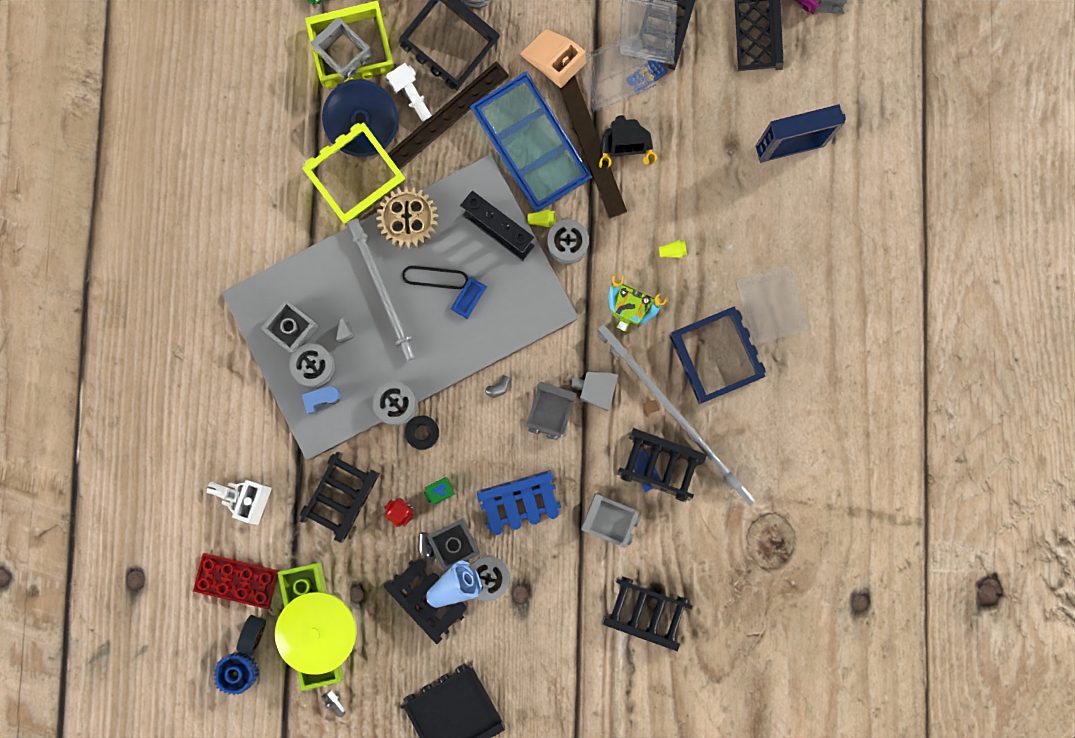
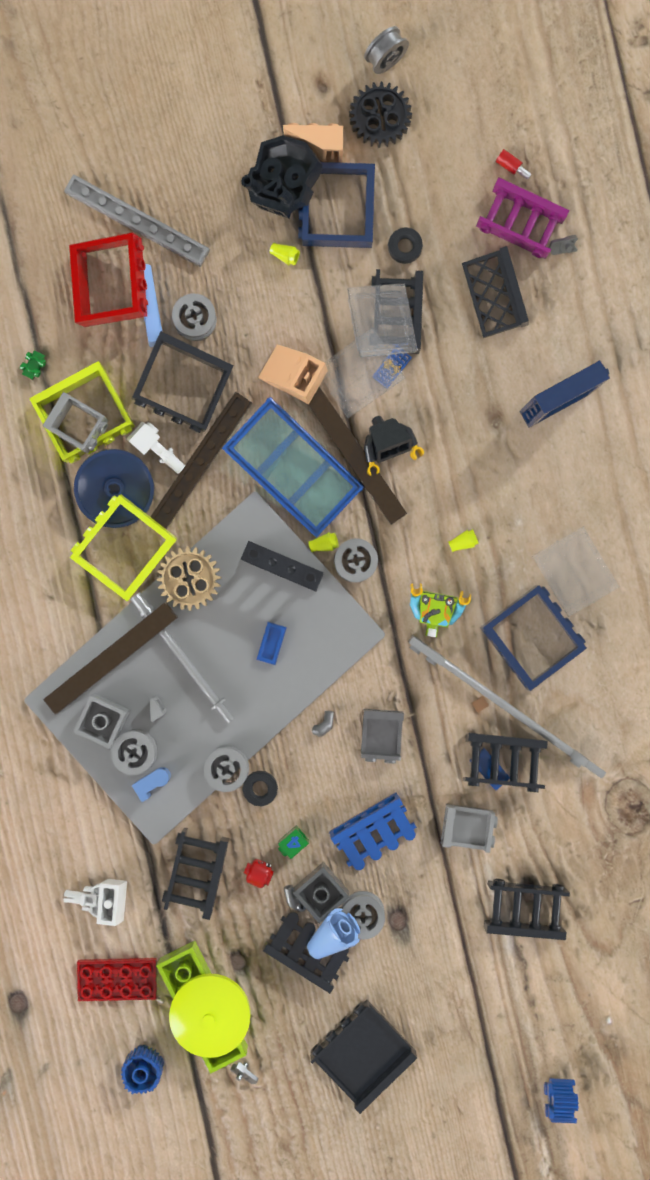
camera: 10 degrees left, 5 degrees up
black wheel [236,615,266,656] -> none
black piece [402,266,468,289] -> none
light grey torso [571,372,618,411] -> none
none -> dark brown tile [43,602,178,715]

